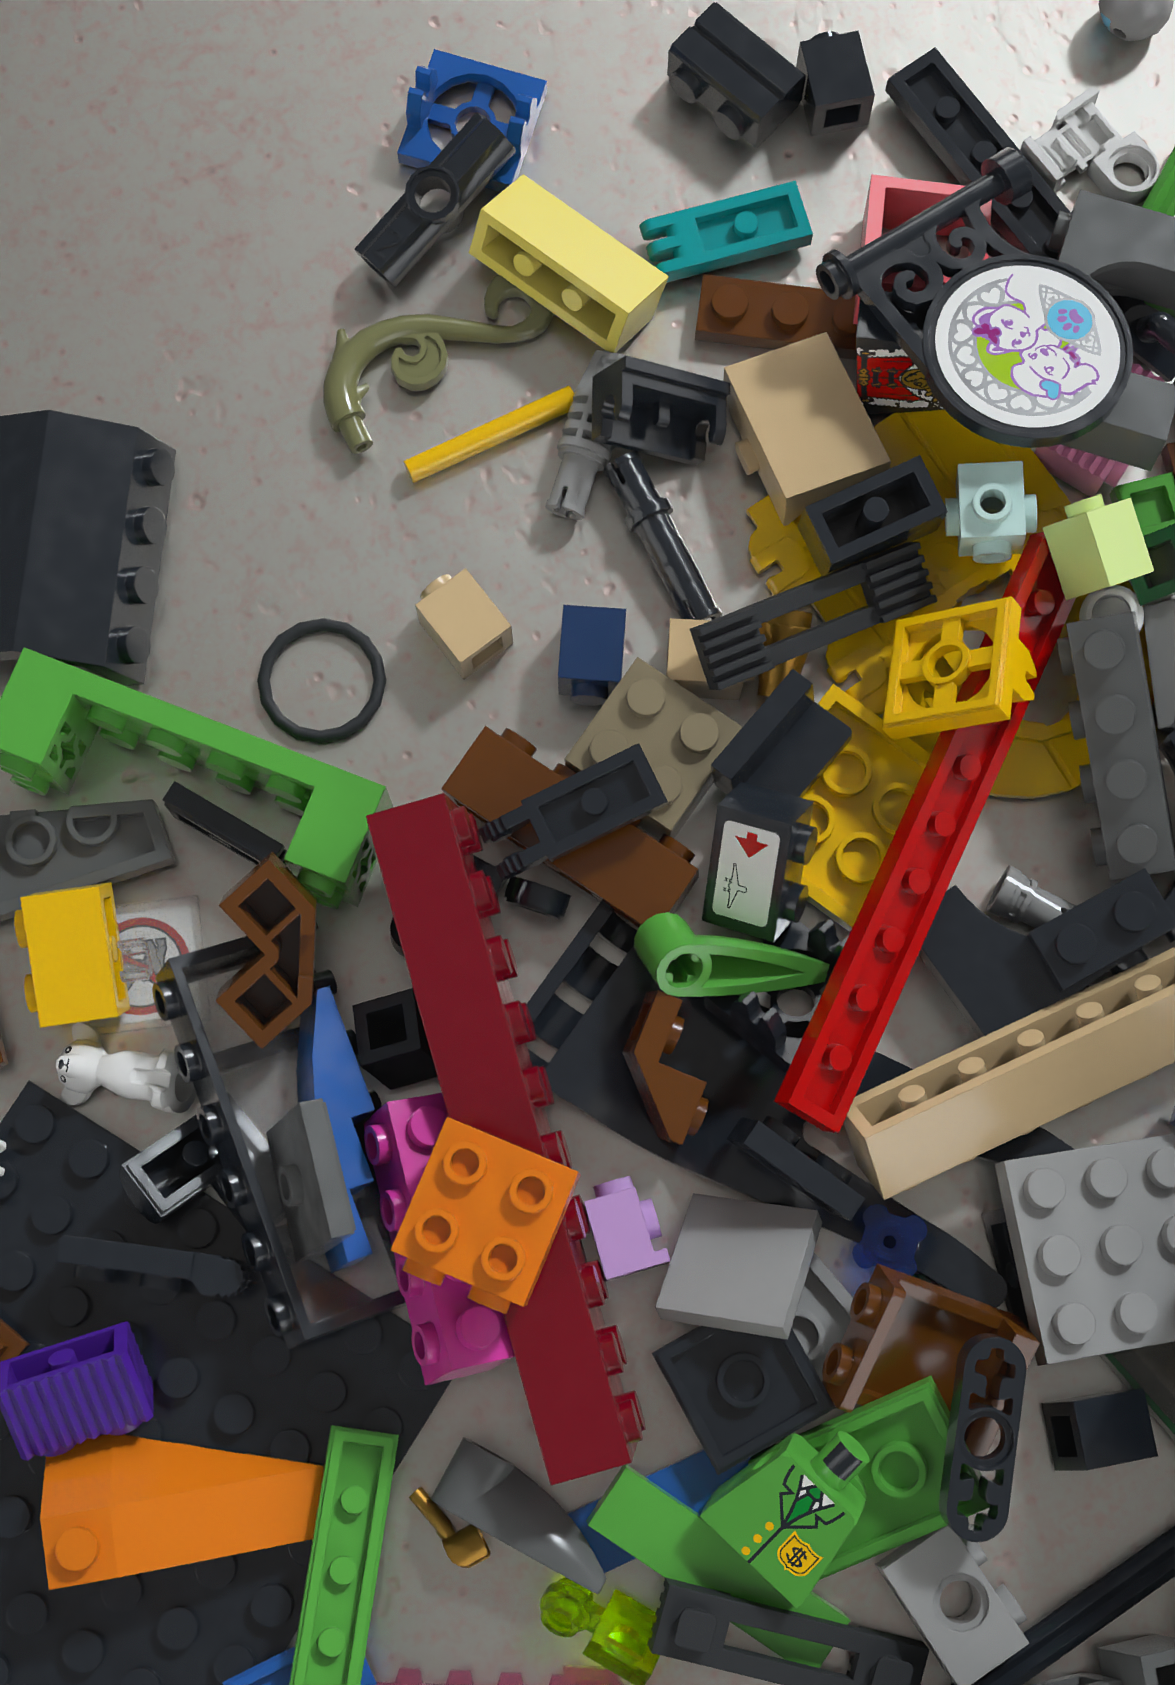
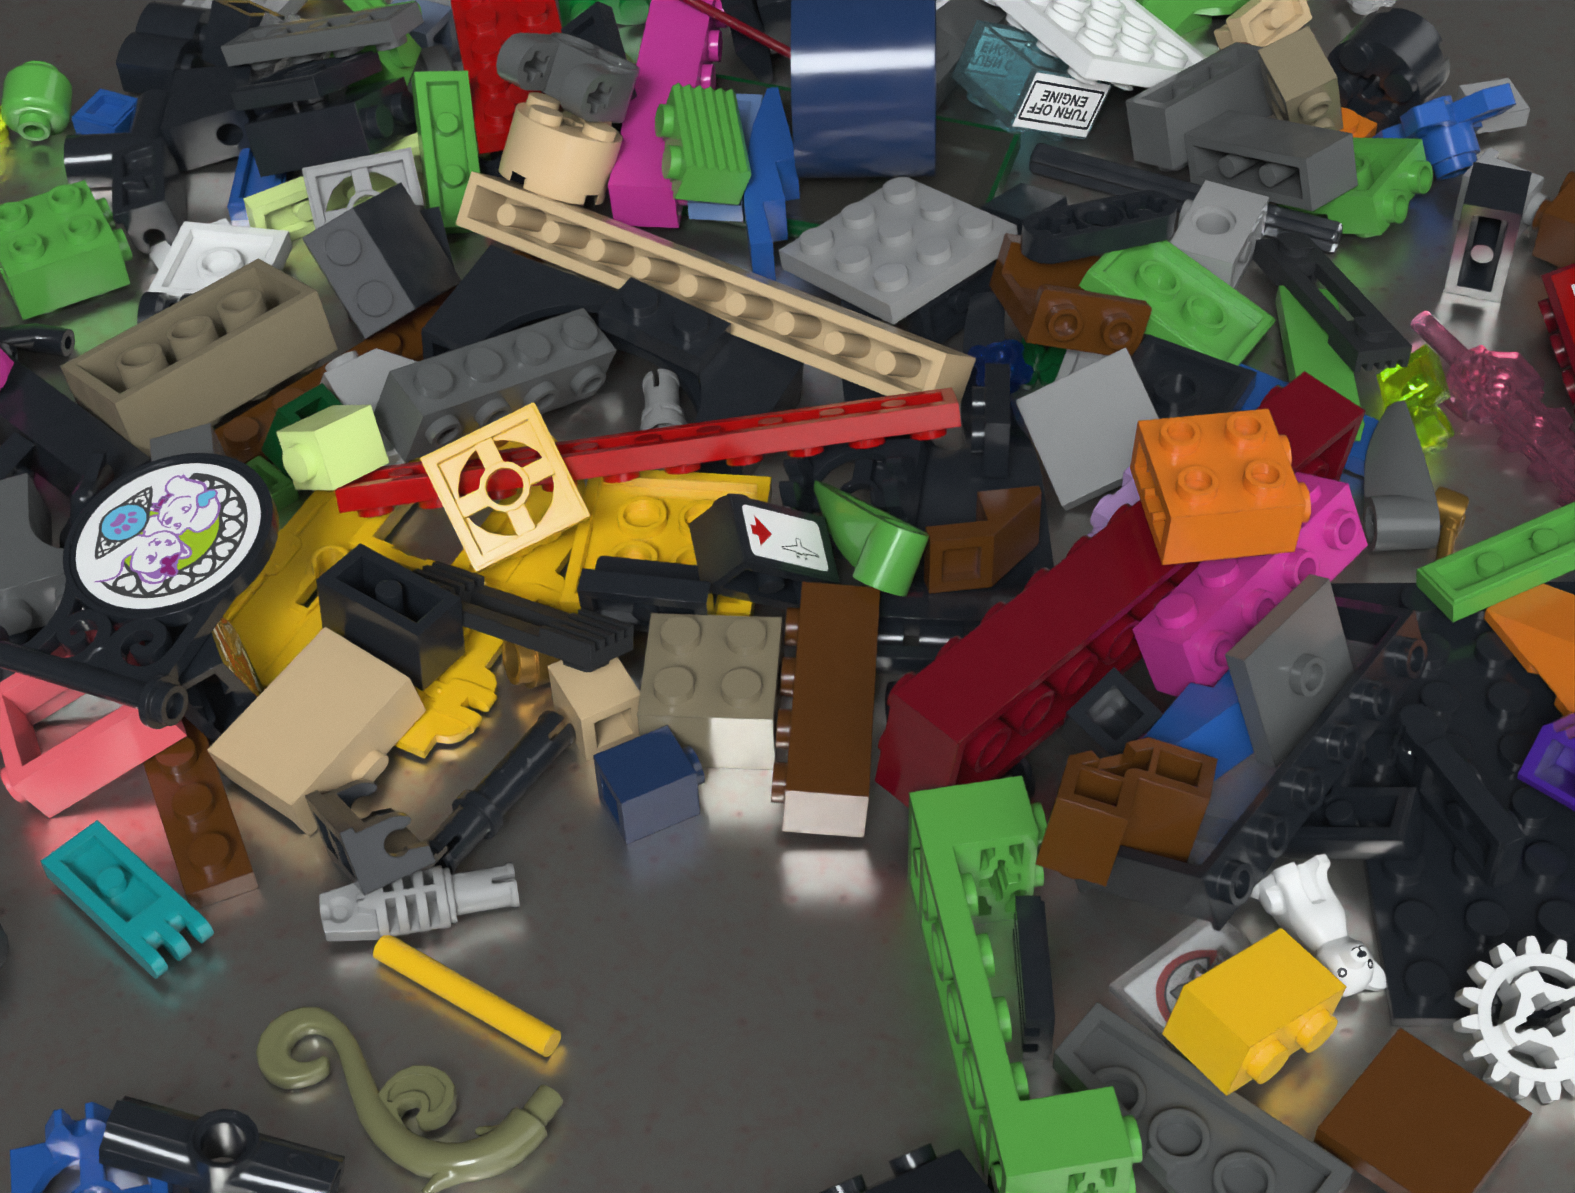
camera: 120 degrees left, 30 degrees down
black piece [257,618,386,743] -> none
tan brick [415,568,513,680] -> none
light yellow brick [468,174,669,353] -> none
black hinge [478,743,669,880] -> none
bright green torso [700,1431,870,1609] -> none
light aqua brick [945,461,1037,564] -> none

